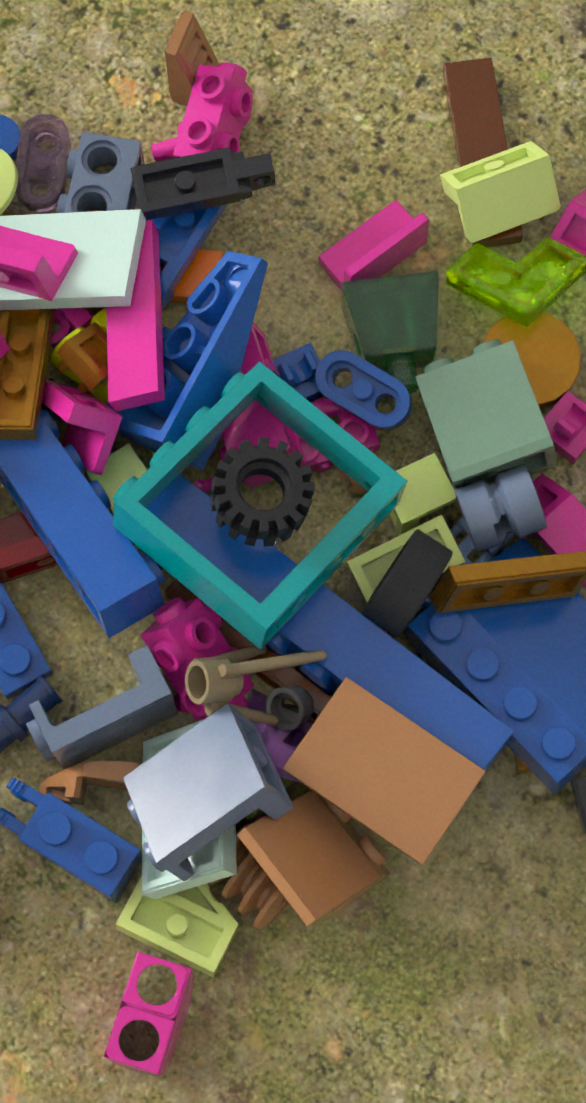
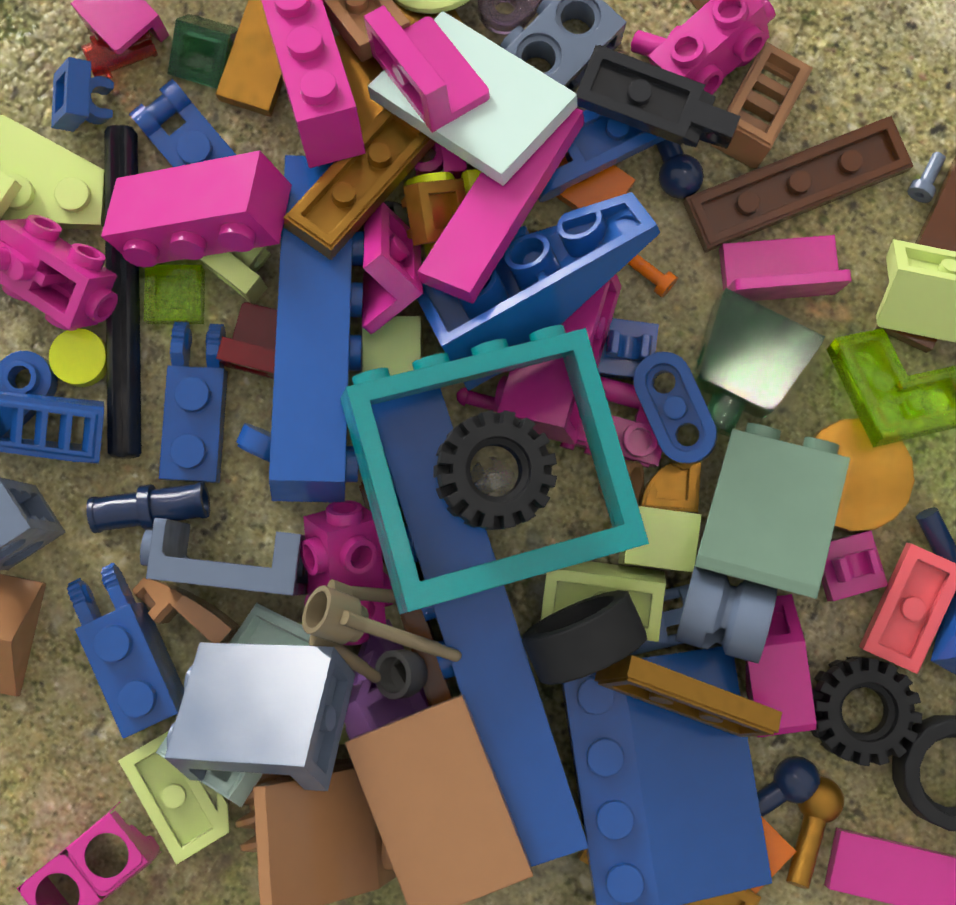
camera: 30 degrees right, 10 degrees up
none -> blue tile [236,423,271,462]
none -> orange piece [628,254,678,298]
none -> pearl gold tile [639,461,701,513]
none -> dark blue bar [656,140,704,199]
none -> reddish brown tile [683,116,914,253]
none -> medium nougat slope [711,42,813,168]
none -> sand blue piece [907,152,946,203]

